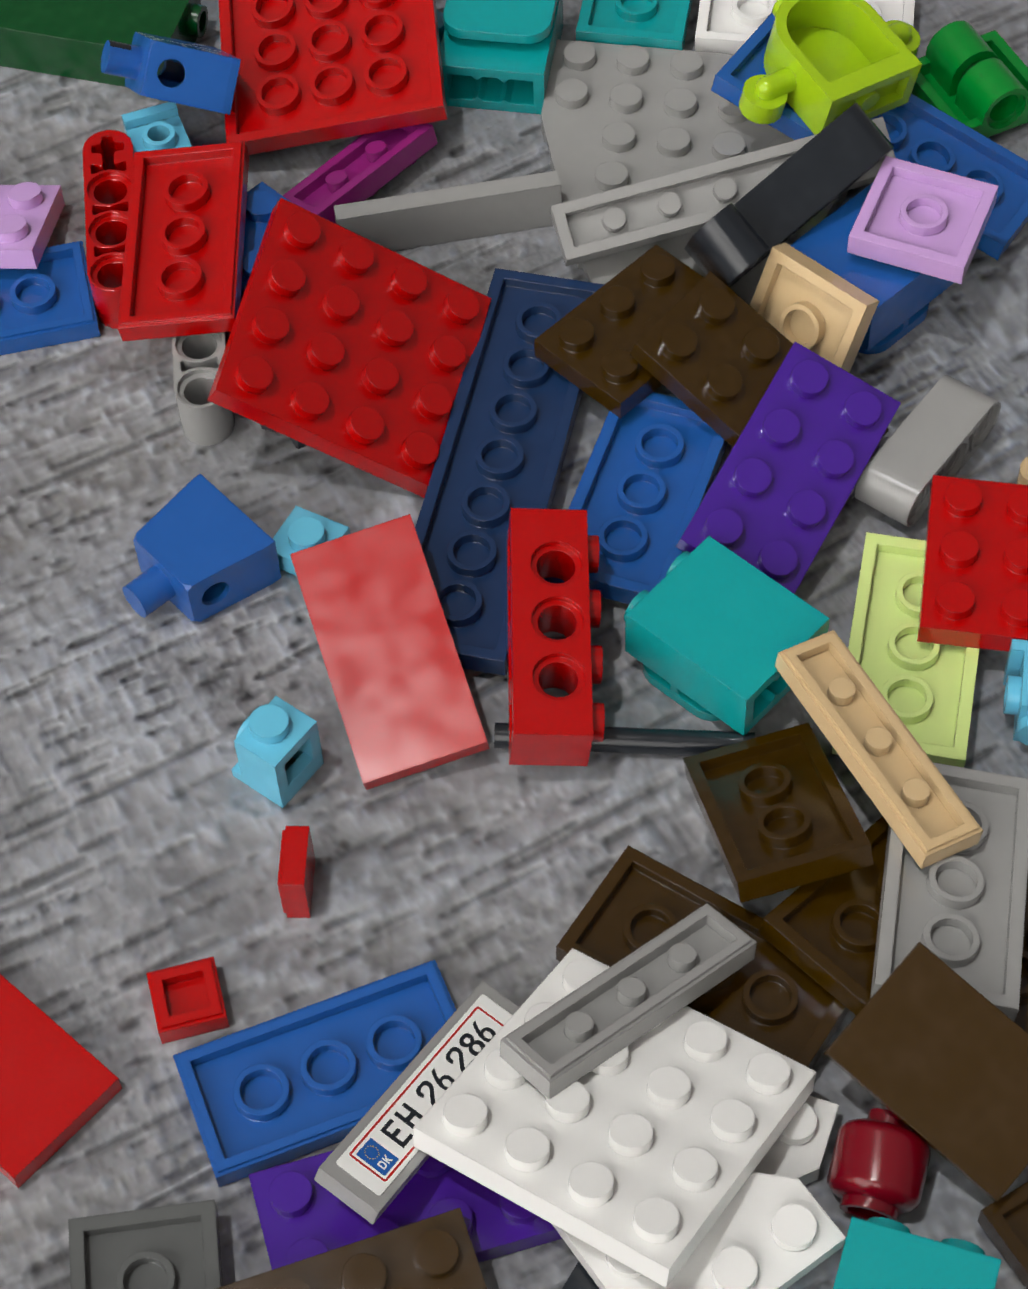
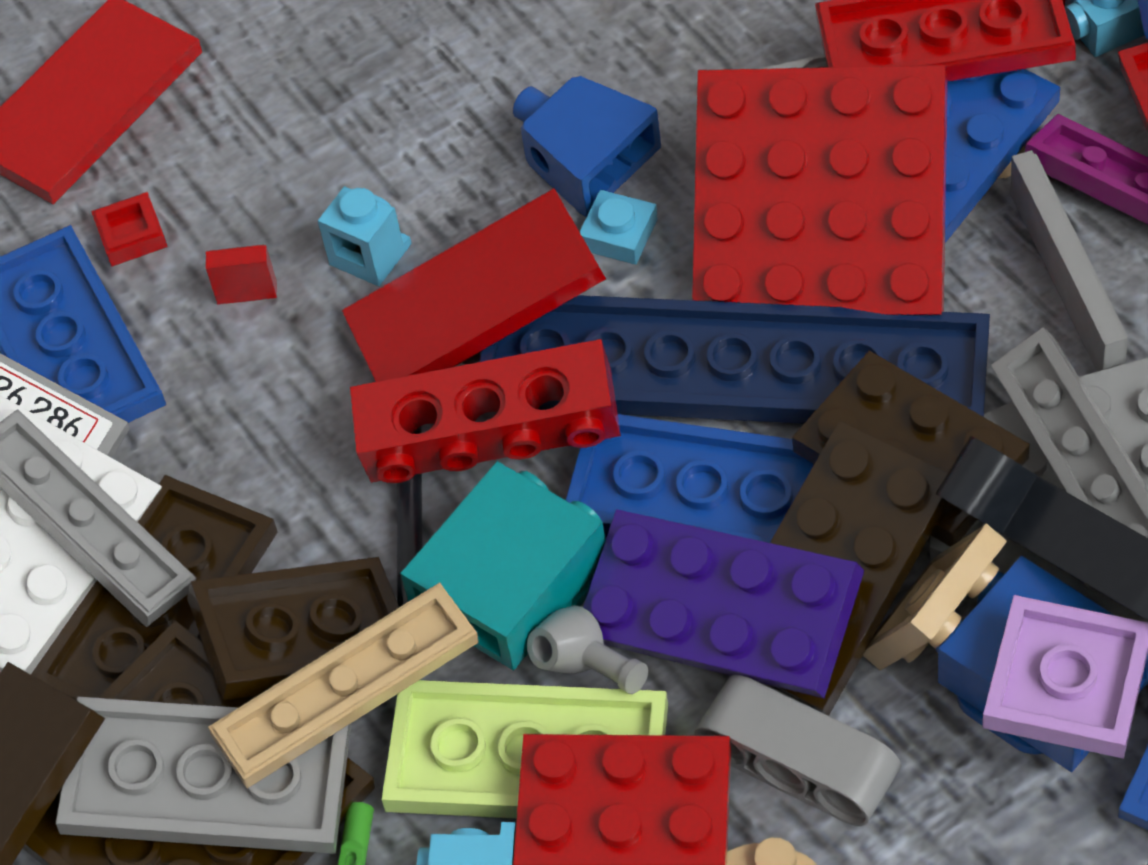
camera: 90 degrees right, 0 degrees up
none -> light grey bar [527,606,648,694]

